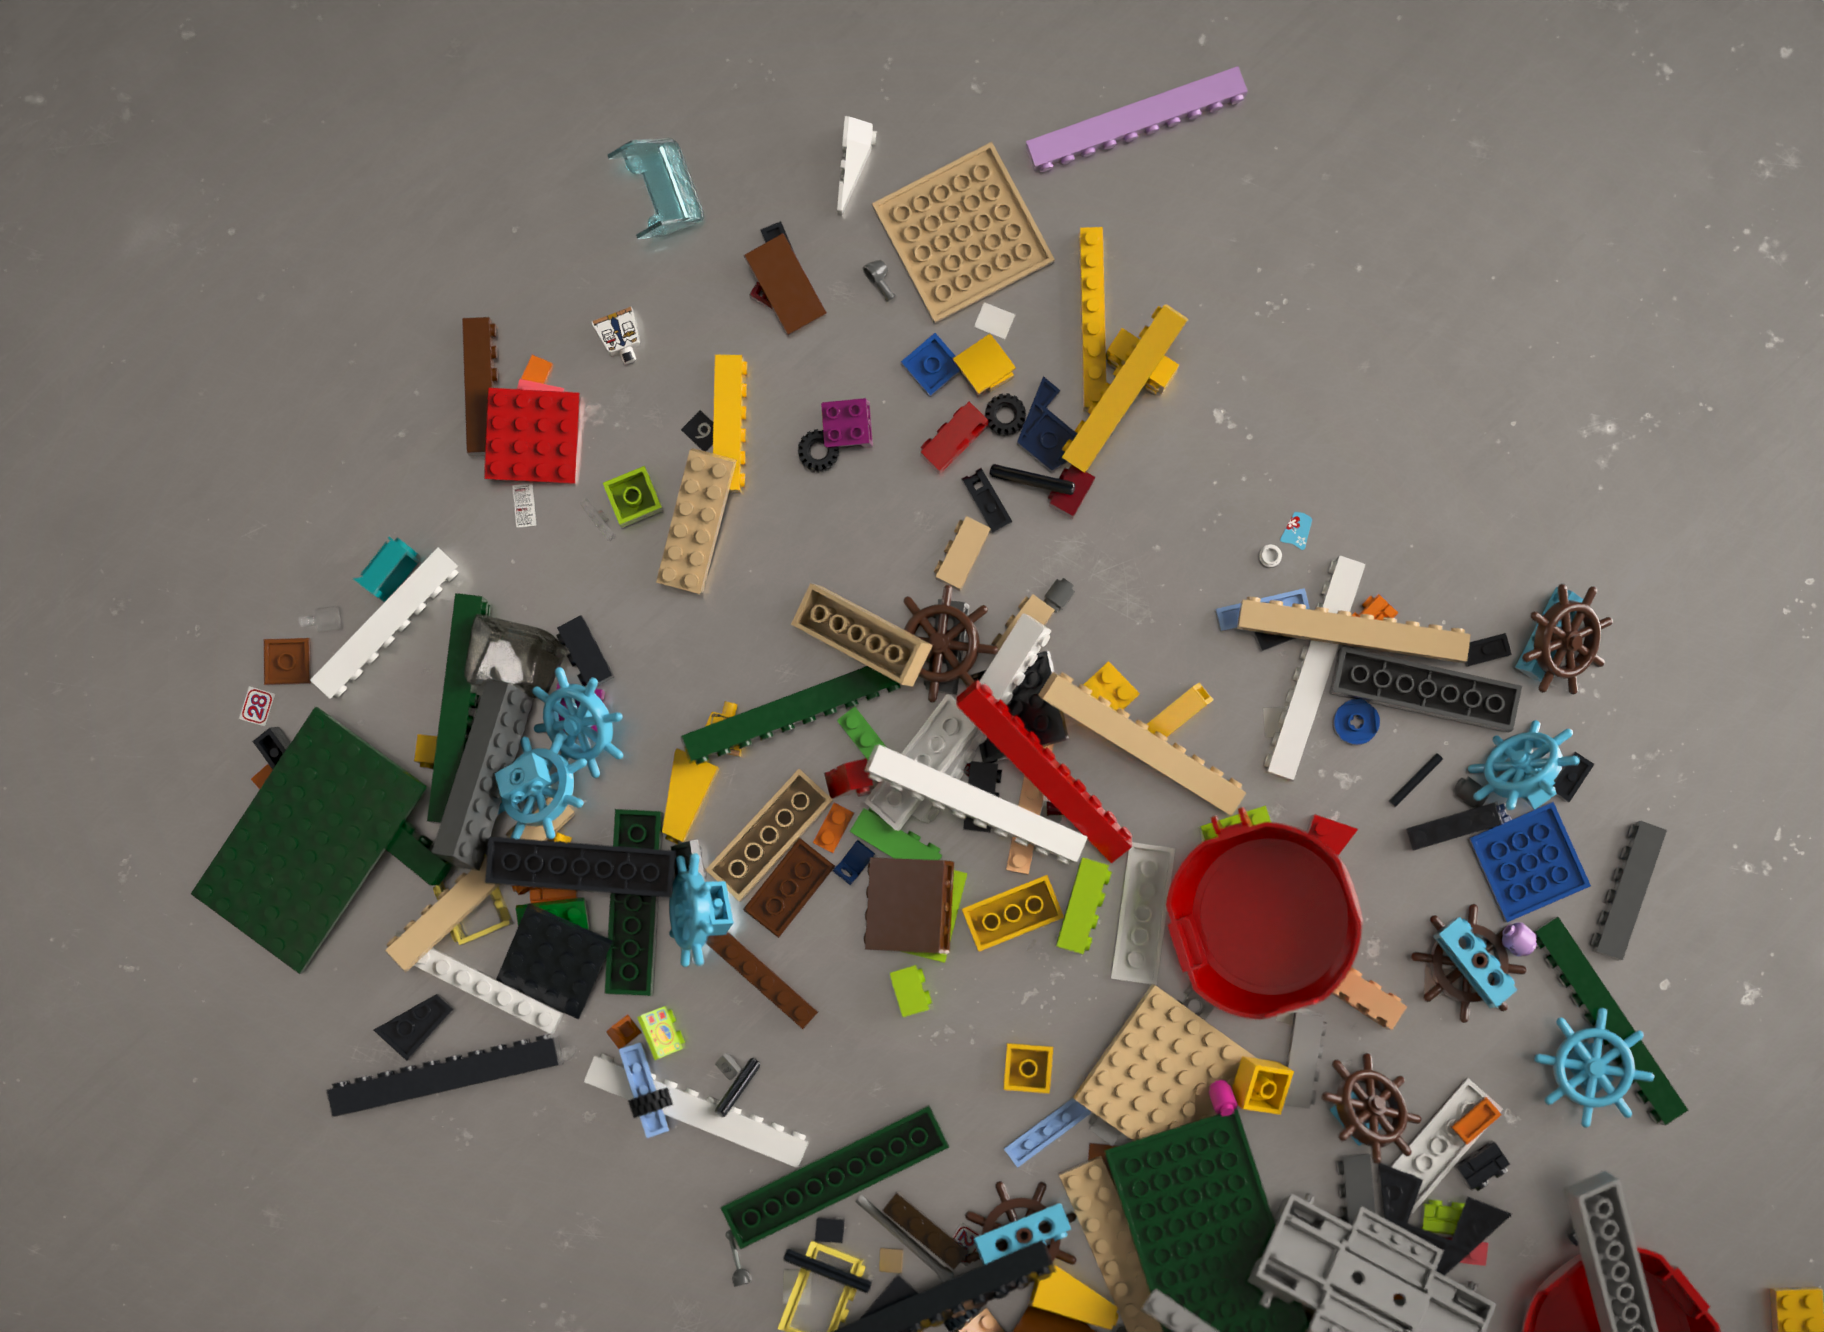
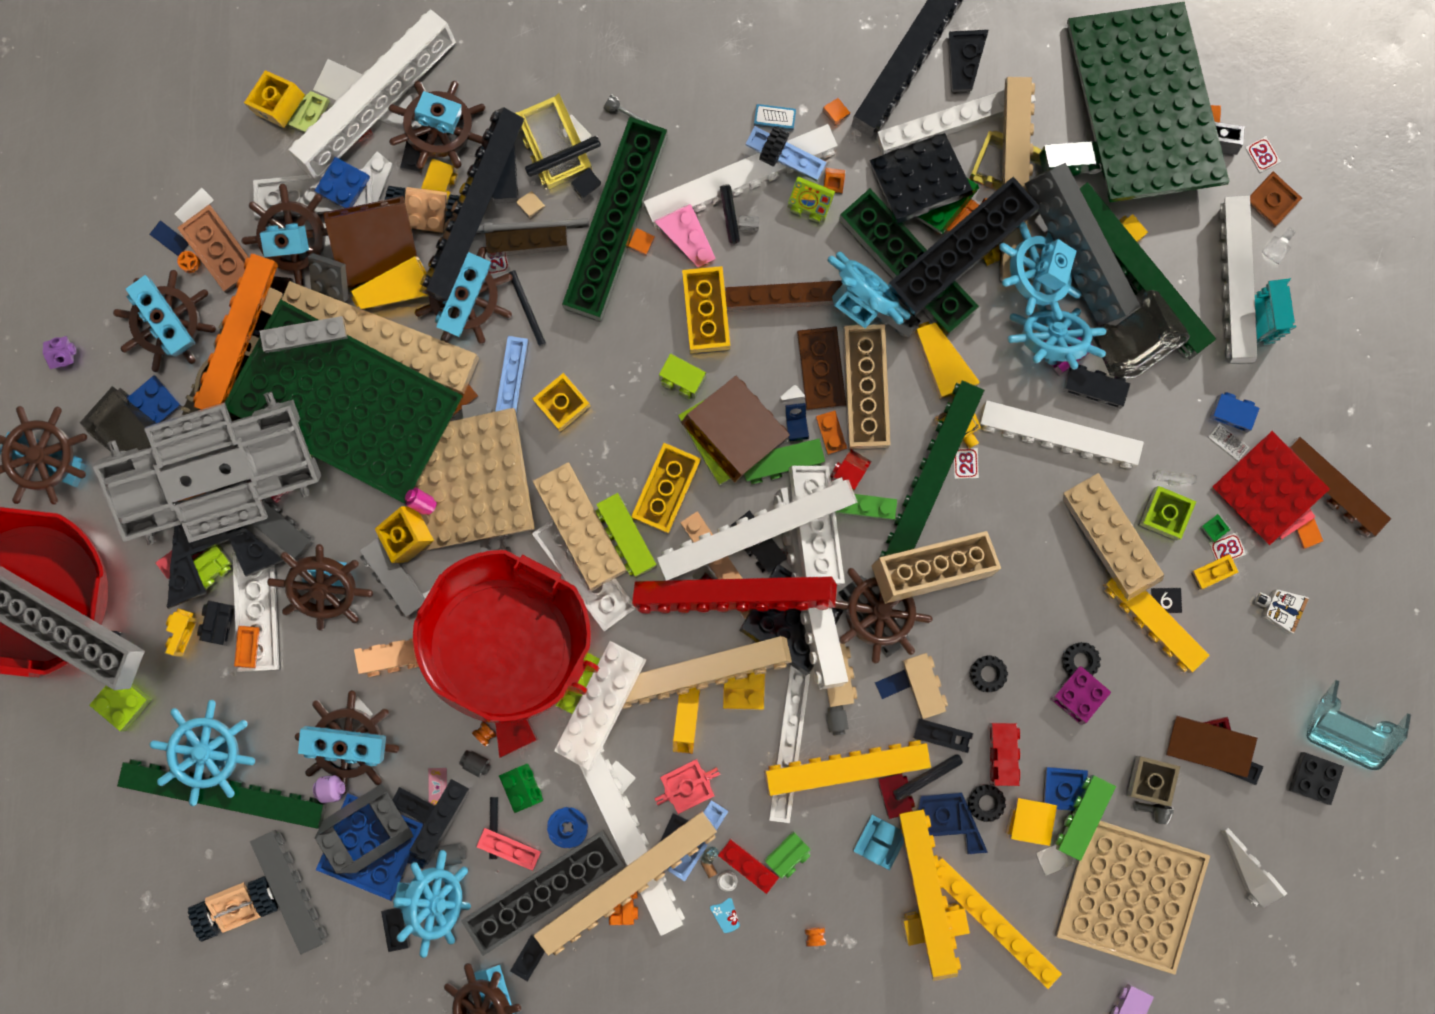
camera: 130 degrees right, 0 degrees up
none -> lime brick [89,683,152,732]
none -> yellow plate [165,608,198,657]
none -> plate [188,876,278,942]
none -> dark grey wedge [314,784,414,873]
none -> black plate [392,787,435,824]
none -> bright pink sticker [428,768,447,805]
none -> dark grey brick [459,750,491,778]
none -> orange wheel [472,721,497,746]
none -> coral plate [476,828,541,871]
none -> green bracket [499,763,543,813]
none -> black bar [509,270,546,346]
none -> tan brick [533,462,627,591]
none -> white plate [554,641,646,770]
none -> orange tile [628,228,655,256]
none -> bright pink wing [654,204,716,267]
none -> coral plate [654,759,720,814]
none -> yellow brick [682,266,730,354]
none -> arm [700,847,718,878]
none -> red brick [718,838,779,894]
none -> tile [754,104,796,130]
none -> yellow brick [764,740,931,796]
none -> bright green brick [764,831,811,879]
none -> white plate [769,666,810,823]
none -> white slope [780,385,805,403]
none -> orange wheel [805,927,826,947]
none -> orange slope [822,98,850,125]
none -> medium azure plate [853,814,904,870]
none -> dark blue sticker [875,669,910,699]
none -> sticker [954,448,979,479]
none -> black tyre [970,655,1008,692]
none -> white brick [979,400,1144,469]
none -> bright green brick [1055,775,1116,861]
none -> dark tan brick [1127,756,1181,807]
none -> yellow plate [1192,554,1239,590]
none -> green plate [1201,514,1230,543]
none -> blue brick [1209,392,1260,433]
none -> sticker [1209,532,1246,560]
none -> black brick [1288,752,1344,805]

